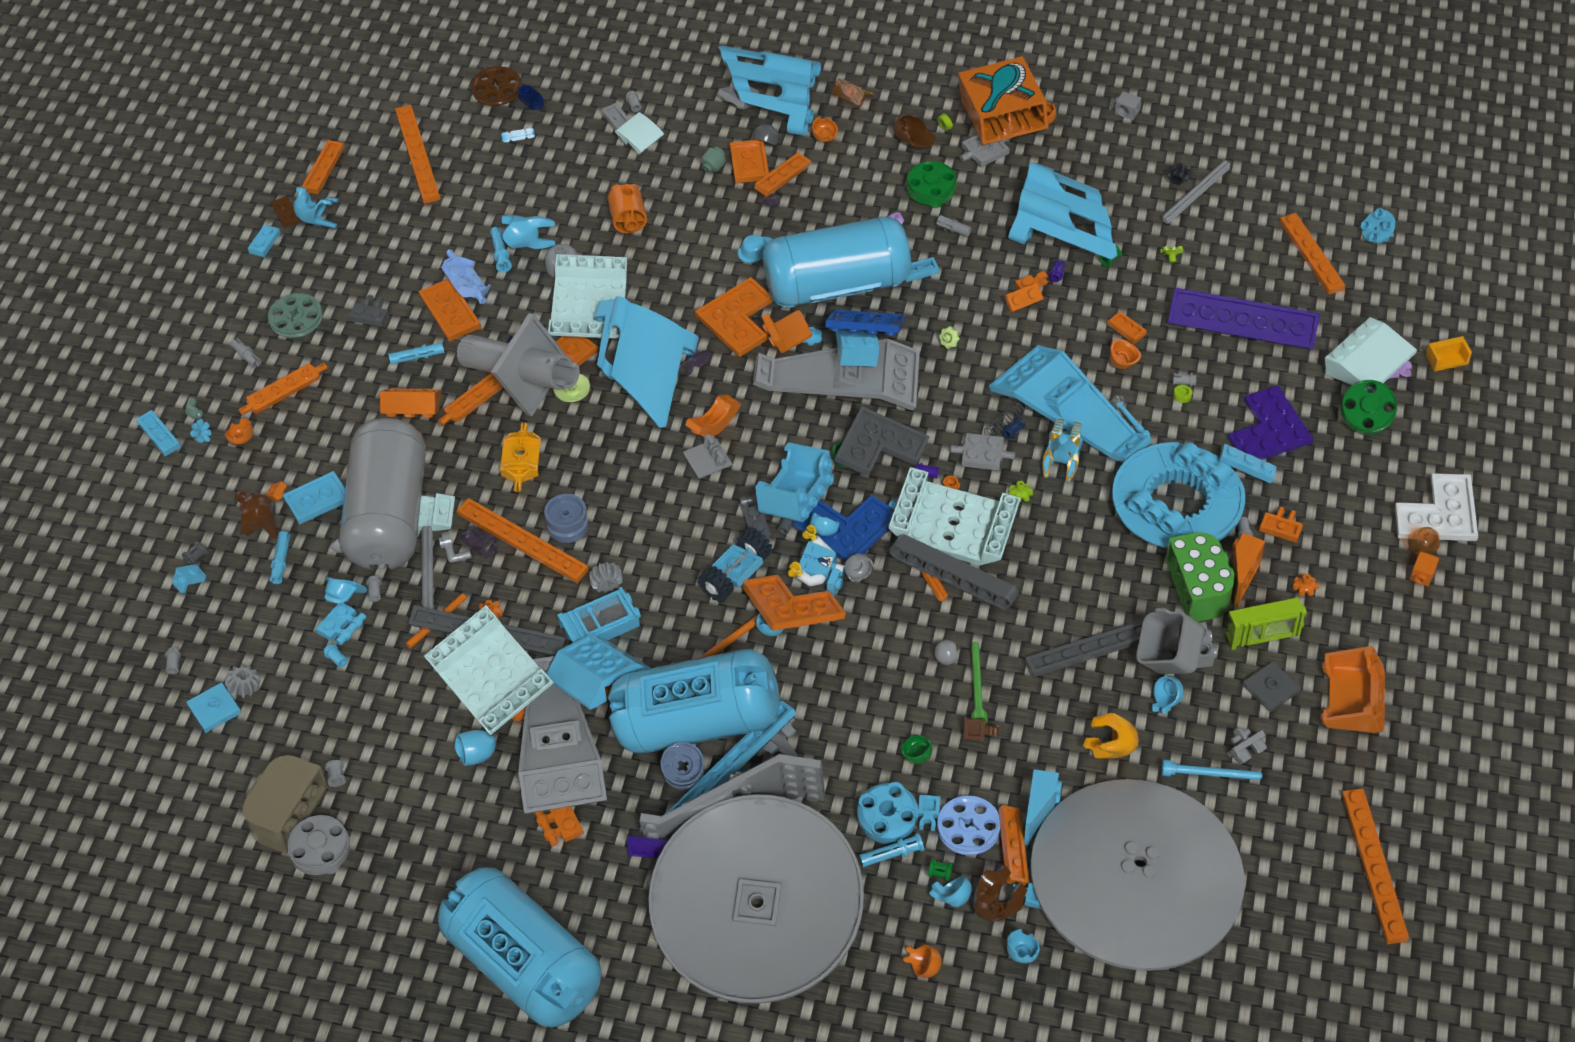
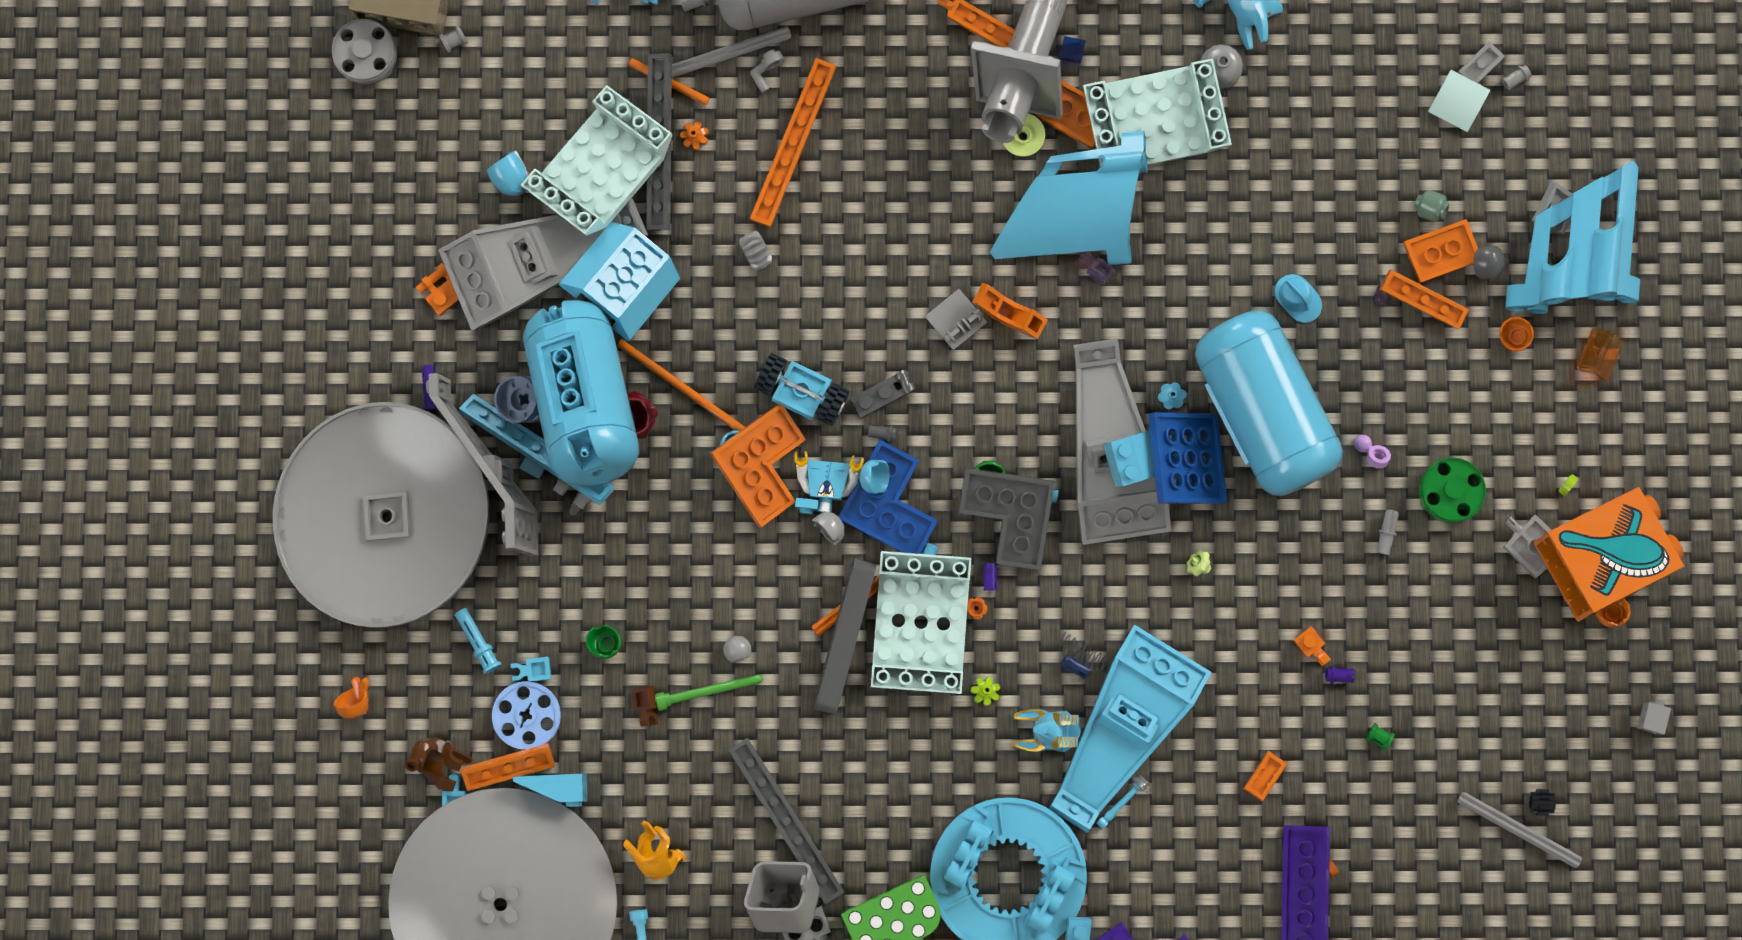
camera: 75 degrees right, 30 degrees up
light aqua slope [418,493,455,531] -> none
medium azure piece [438,867,602,1028] -> none
clear purple leg [460,525,498,560] -> none
light orange plate [500,423,542,492] -> none
sand blue wheel [544,494,589,543] -> none
medium azure door [557,587,641,643] -> none
orange cylinder [607,184,647,234] -> none
orange plate [695,277,773,357] -> none
medium azure windscreen [755,442,834,522] -> none
orange bracket [762,310,812,353] -> none
medium azure piece [857,782,918,844] -> none
reddish brown hair [893,114,936,148] -> none
medium azure tile [905,257,940,282] -> none
green bush [928,858,953,881] -> none
medium azure piece [929,876,972,907] -> none
light grey plate [951,433,1015,470] -> none
orange plate [1004,282,1044,312] -> none
medium azure hair [1007,929,1040,964] -> none
medium azure panel [1009,162,1117,260] -> none
orange helmet [1109,339,1141,370] -> none
medium azure piece [1152,675,1184,714] -> none
lime plant [1160,246,1183,263] -> none
light grey pin [1173,373,1196,387] -> none
lime tile [1173,385,1192,403] -> none

